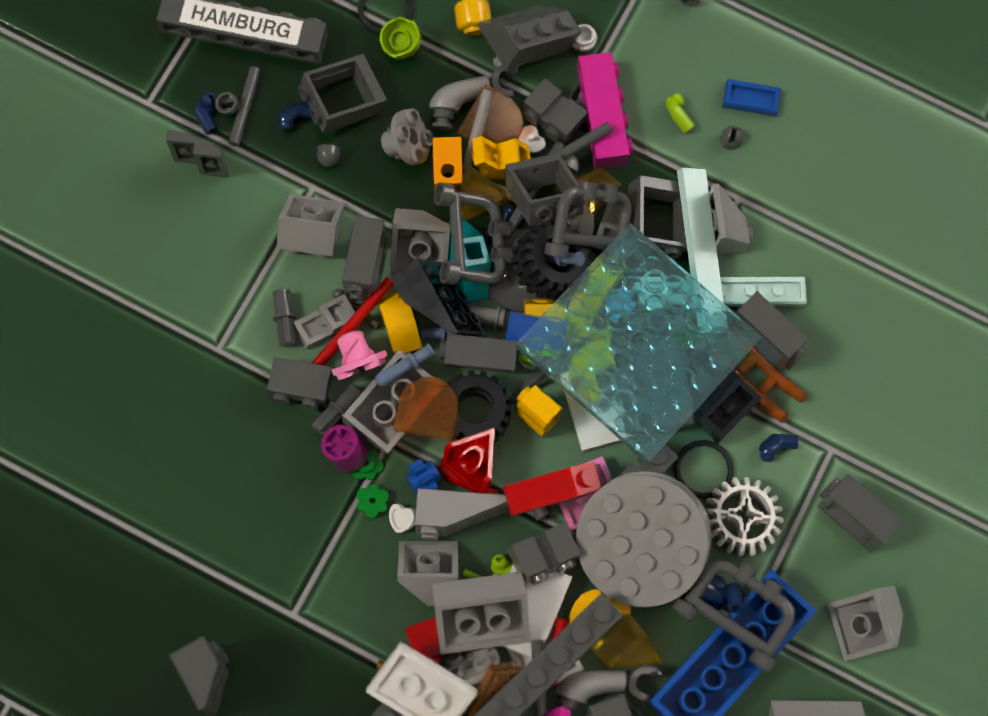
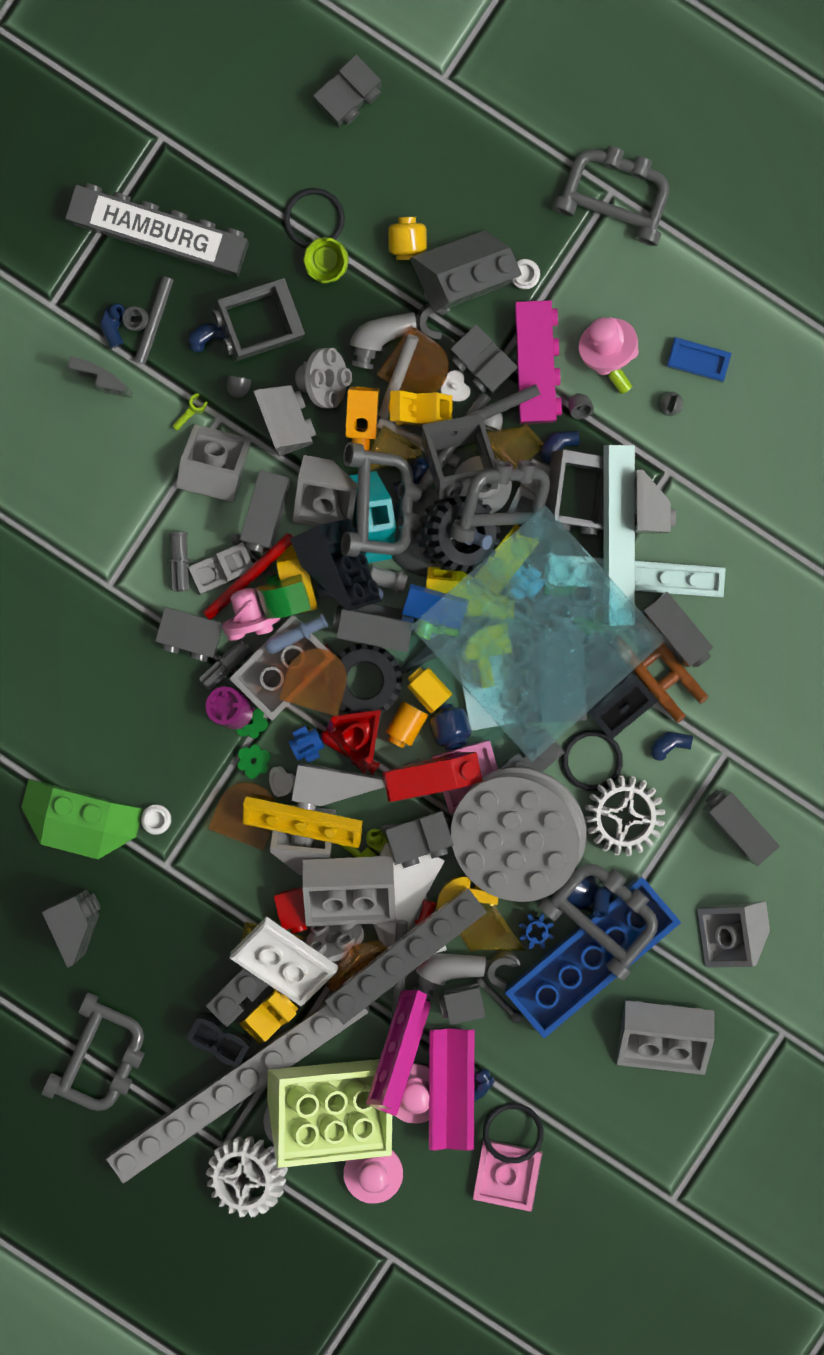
camera: 10 degrees right, 15 degrees up
none -> bright green wedge [21,779,144,859]
none -> white plate [141,805,171,834]
none -> lime hand [172,393,207,431]
none -> clear orange tile [209,782,275,850]
none -> yellow tile [243,797,363,848]
none -> light grey slope [254,385,316,456]
none -> green brick [256,574,311,619]
none -> light orange brick [386,701,428,748]
none -> dark blue head [429,704,472,750]
none -> blue gear [519,913,554,949]
none -> dark blue arm [540,431,579,464]
none -> dark grey hinge [568,393,594,419]
none -> bright pink plate [579,317,639,375]

